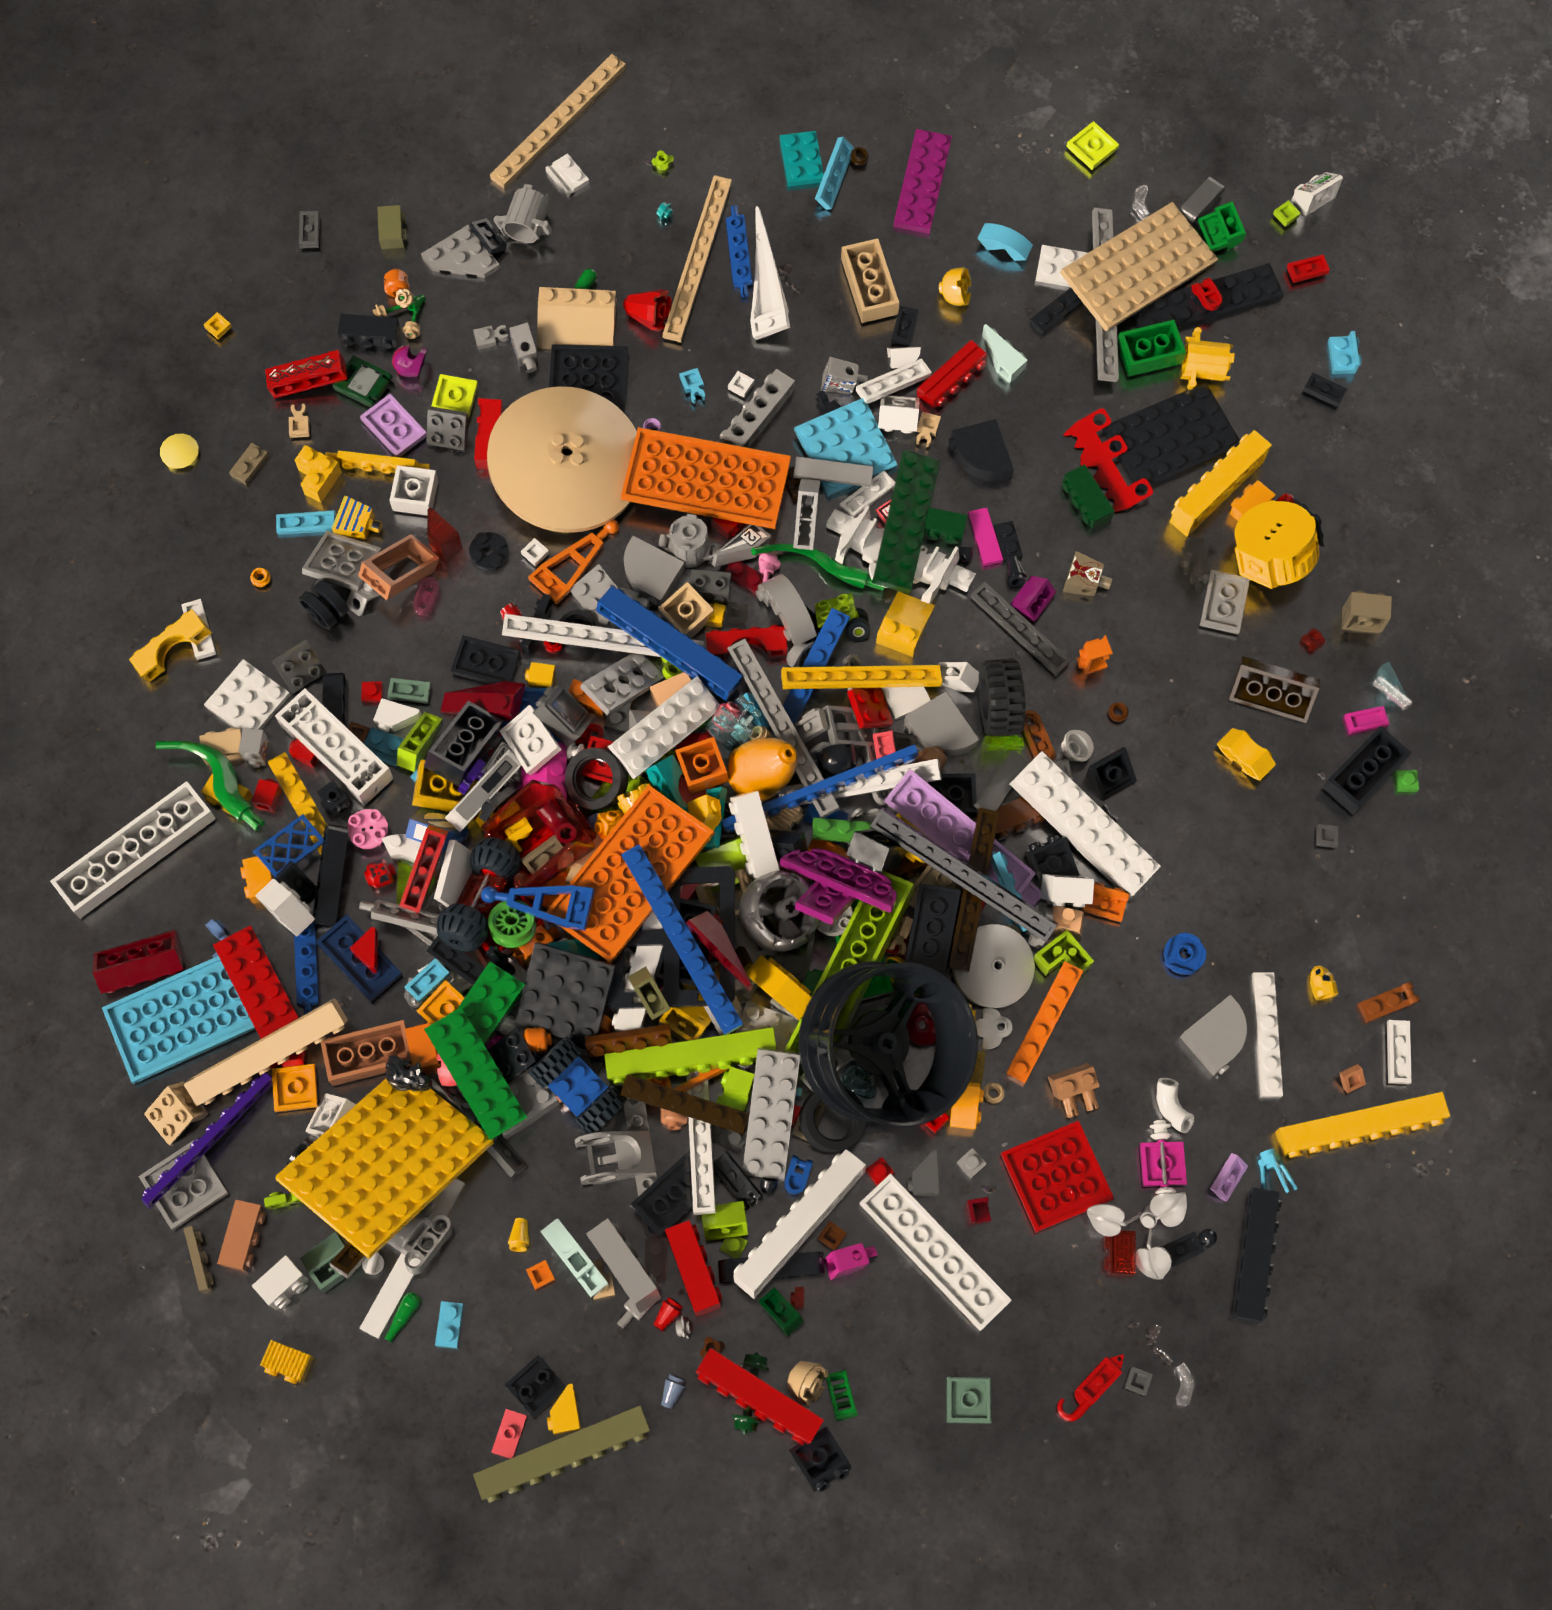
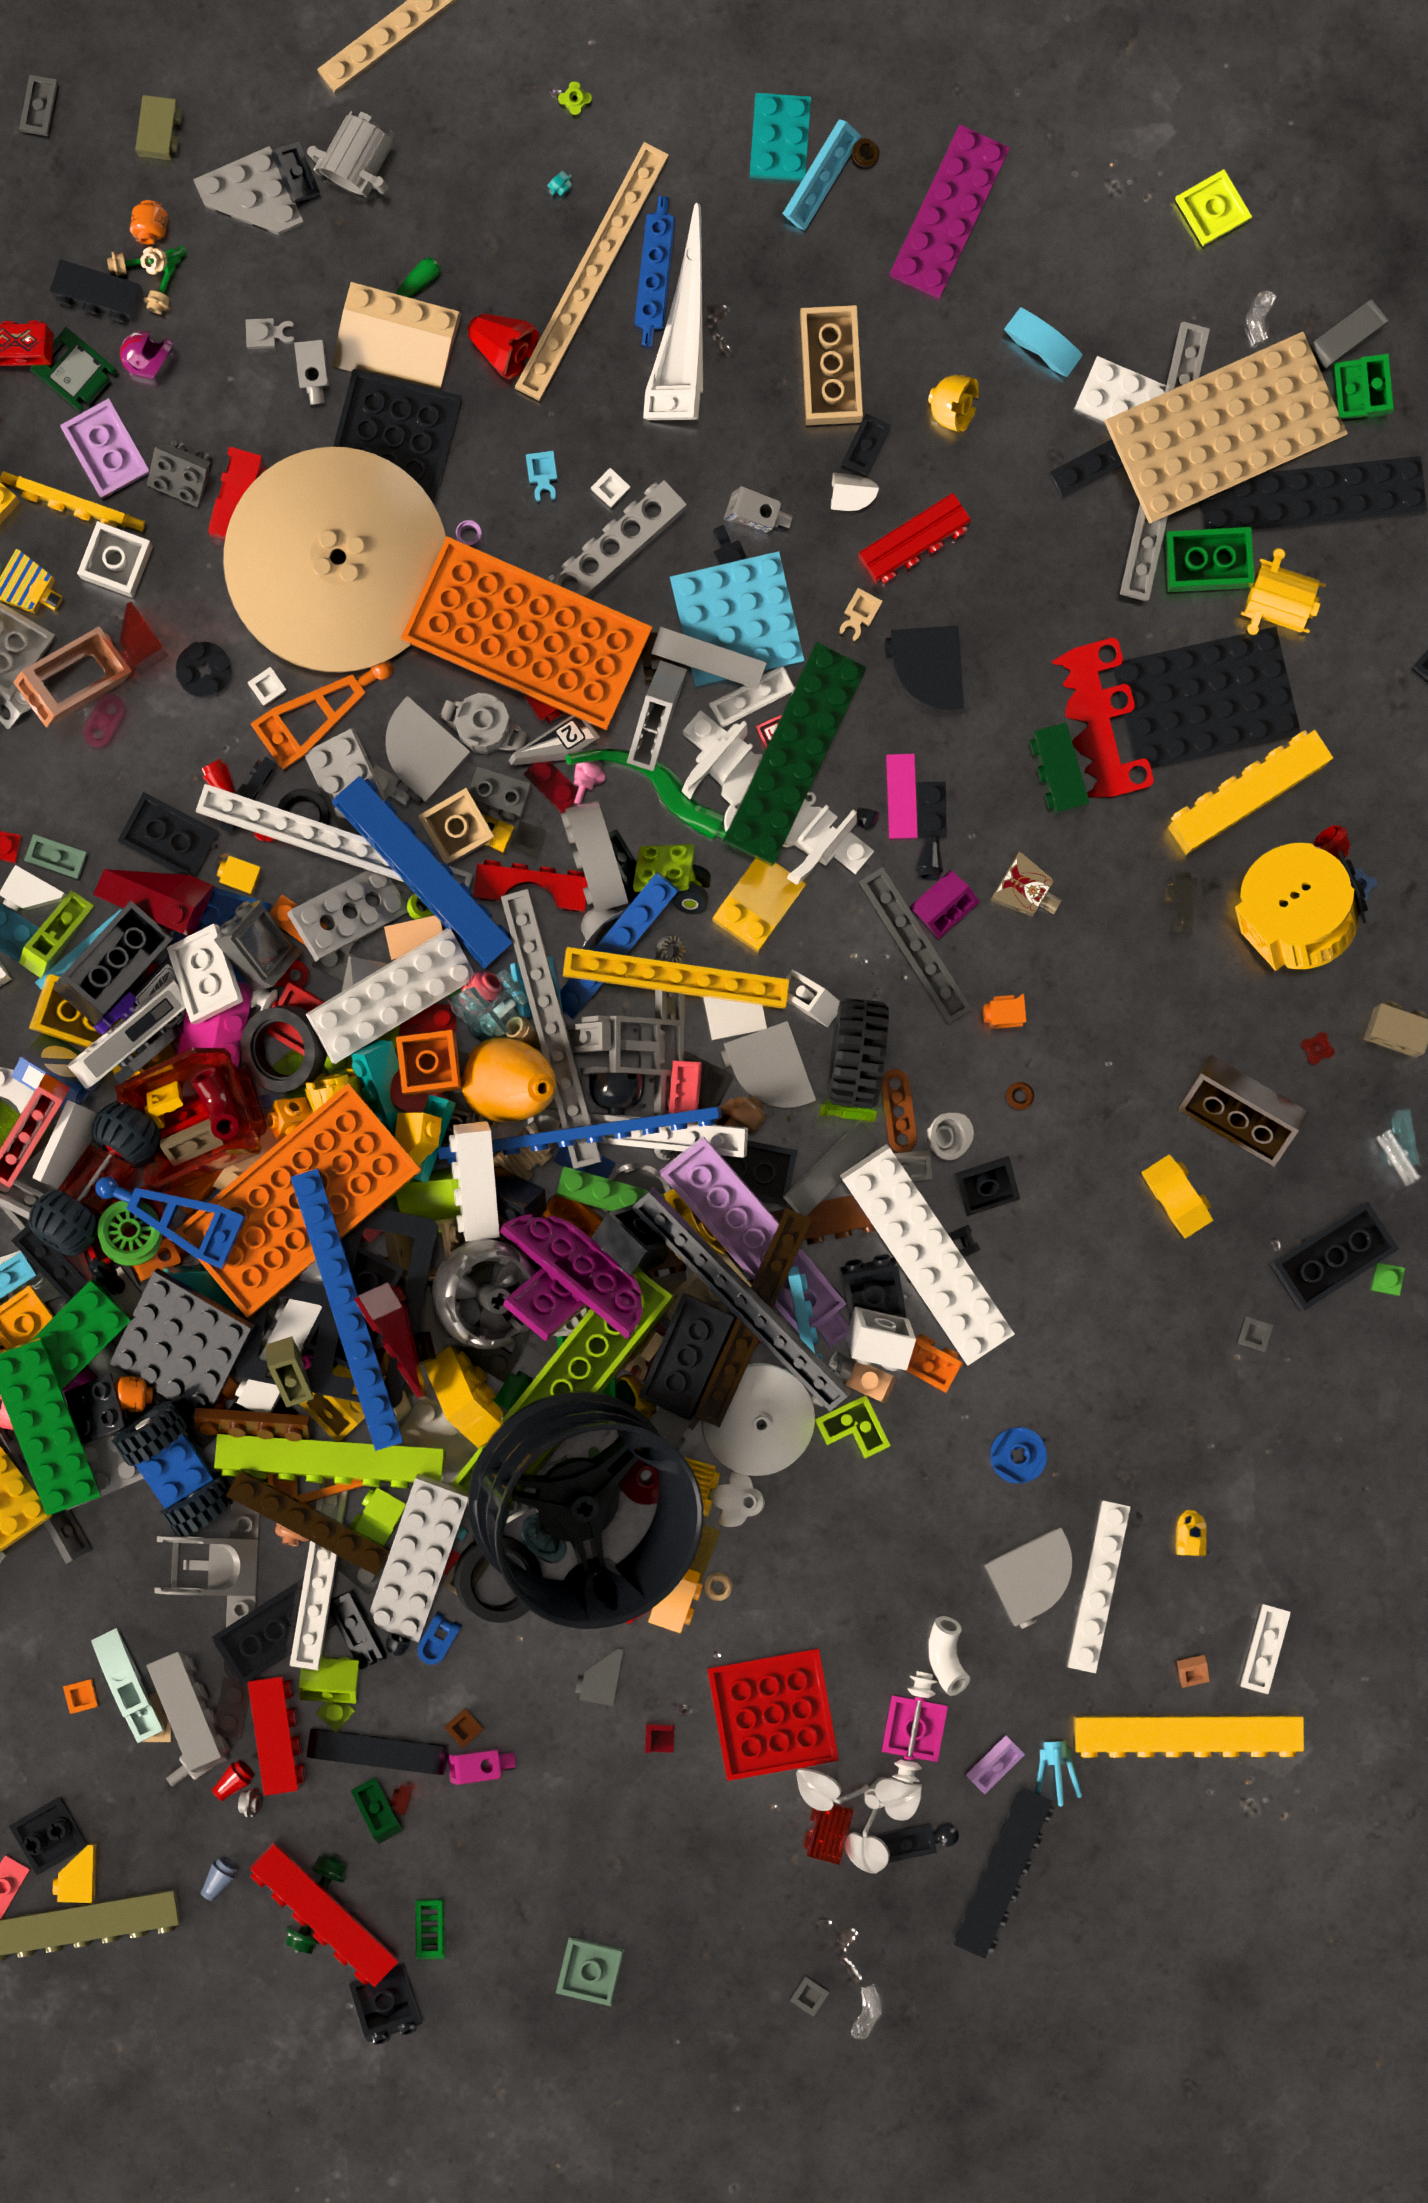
camera: 10 degrees right, 15 degrees up
neon yellow plate [431,374,478,418] -> none
yellow cone [508,1218,529,1252] -> none
white plate [545,153,589,197] -> none
reddish brown plate [700,1337,725,1358] -> none
white brick [734,1149,866,1299] -> none
tan cone [786,1361,828,1406] -> none
red plate [847,688,894,729] -> none
white plate [856,358,932,404] -> none
white plate [859,1174,1012,1331] -> none
red plate [866,1157,895,1186] -> none
white slope [878,395,919,433] -> none
dark green brick [923,507,967,544] -> none
light grey plate [956,1148,987,1179] -> none
light aqua slope [982,324,1028,383] -> none
orange plate [1006,961,1083,1083] -> none
medium nougat brick [1048,1063,1100,1118] -> none
red plate [1057,1354,1124,1422] -> none
red plate [1191,278,1222,311] -> none
light grey plate [1199,570,1250,634] -> none
light orange brick [1230,480,1276,521] -> none
dark pink tile [1344,706,1390,734] -> none
dark orange plate [1357,982,1421,1023] -> none

